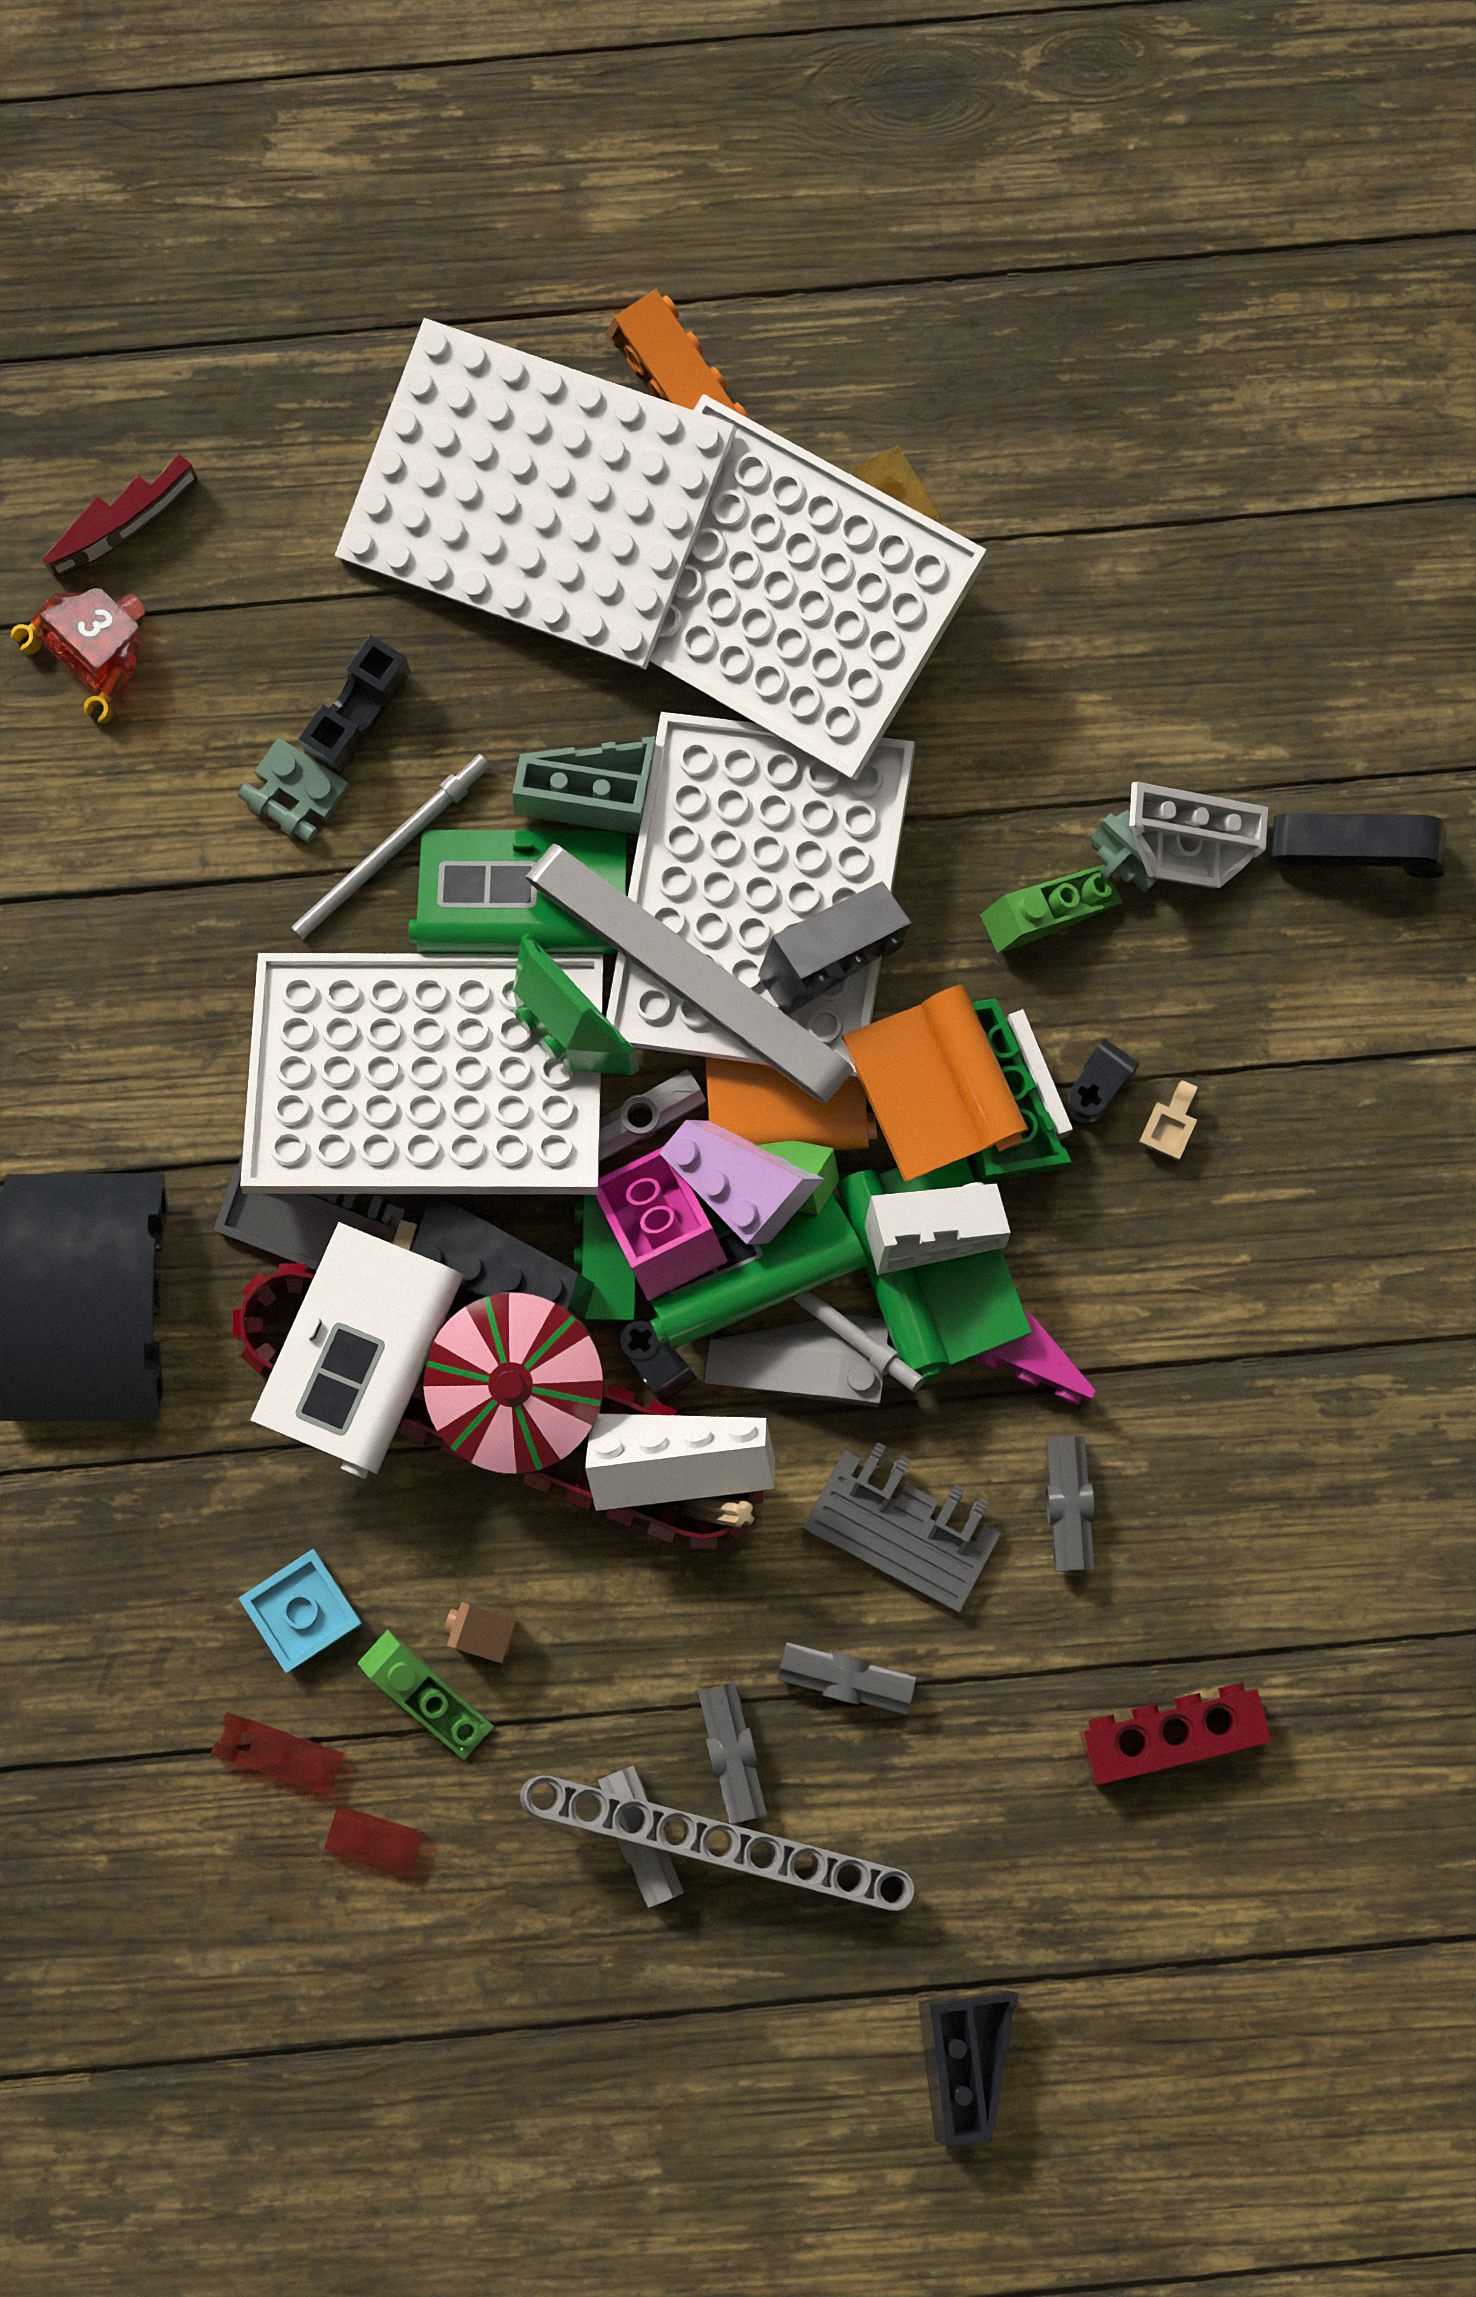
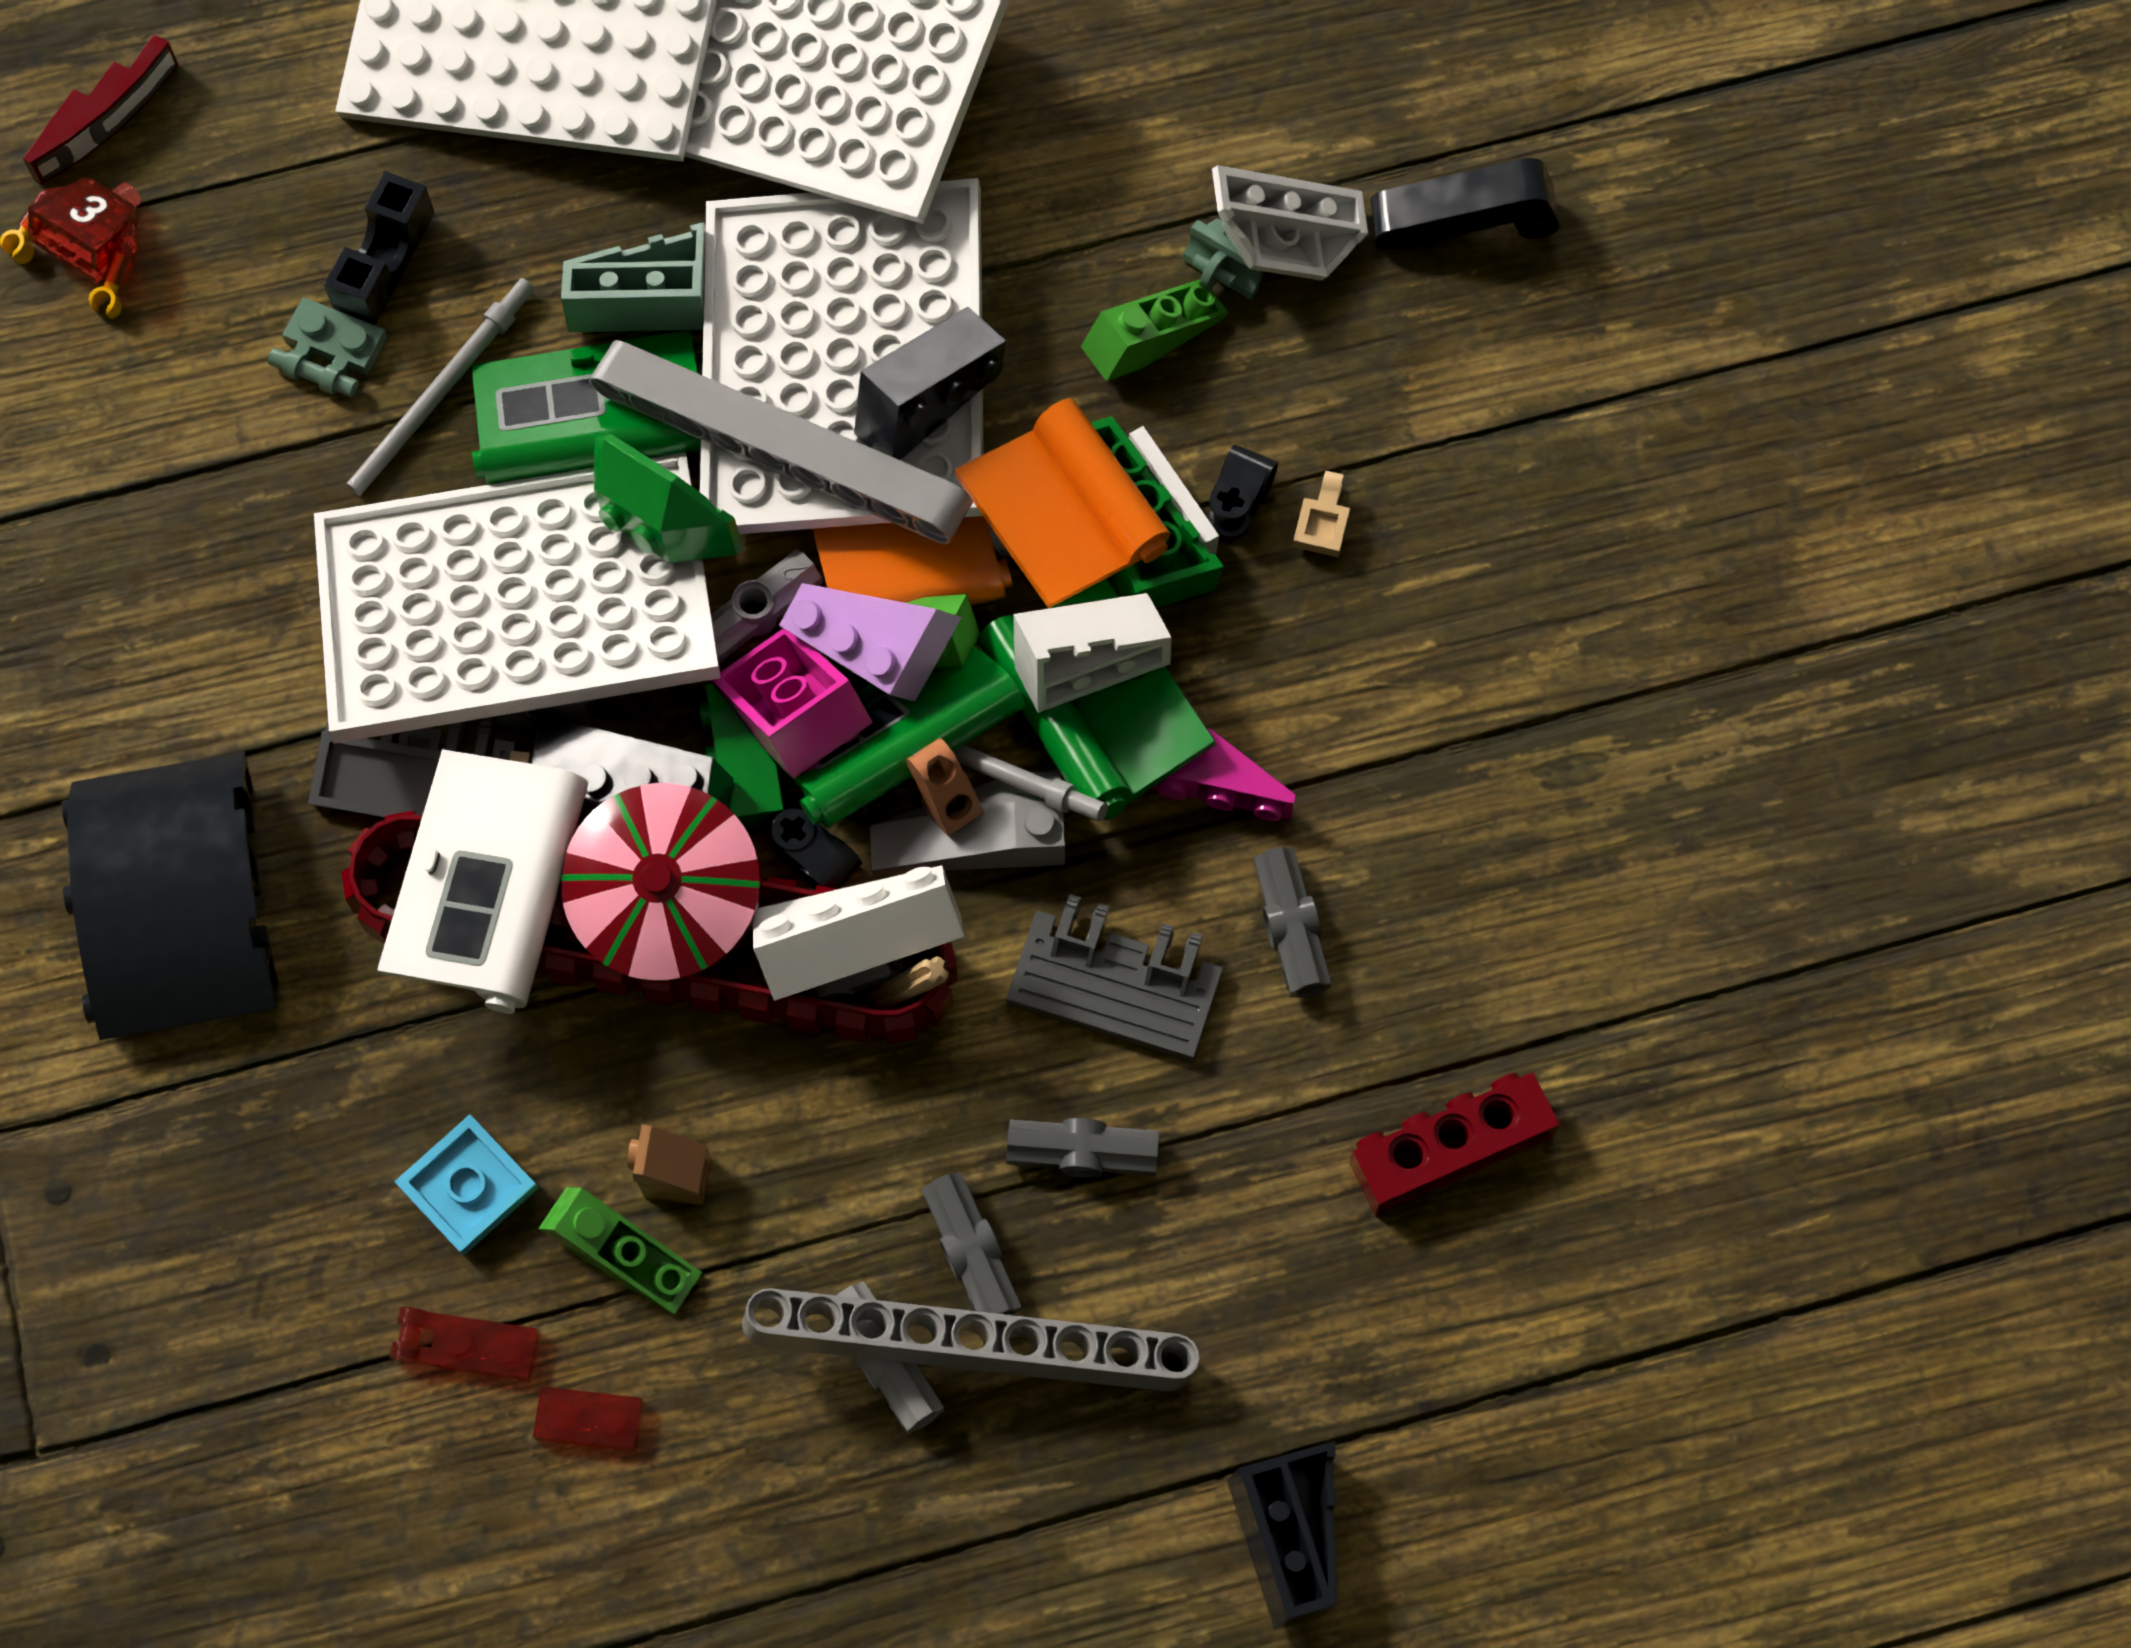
camera: 10 degrees left, 10 degrees down
none -> nougat leg [906,738,984,836]

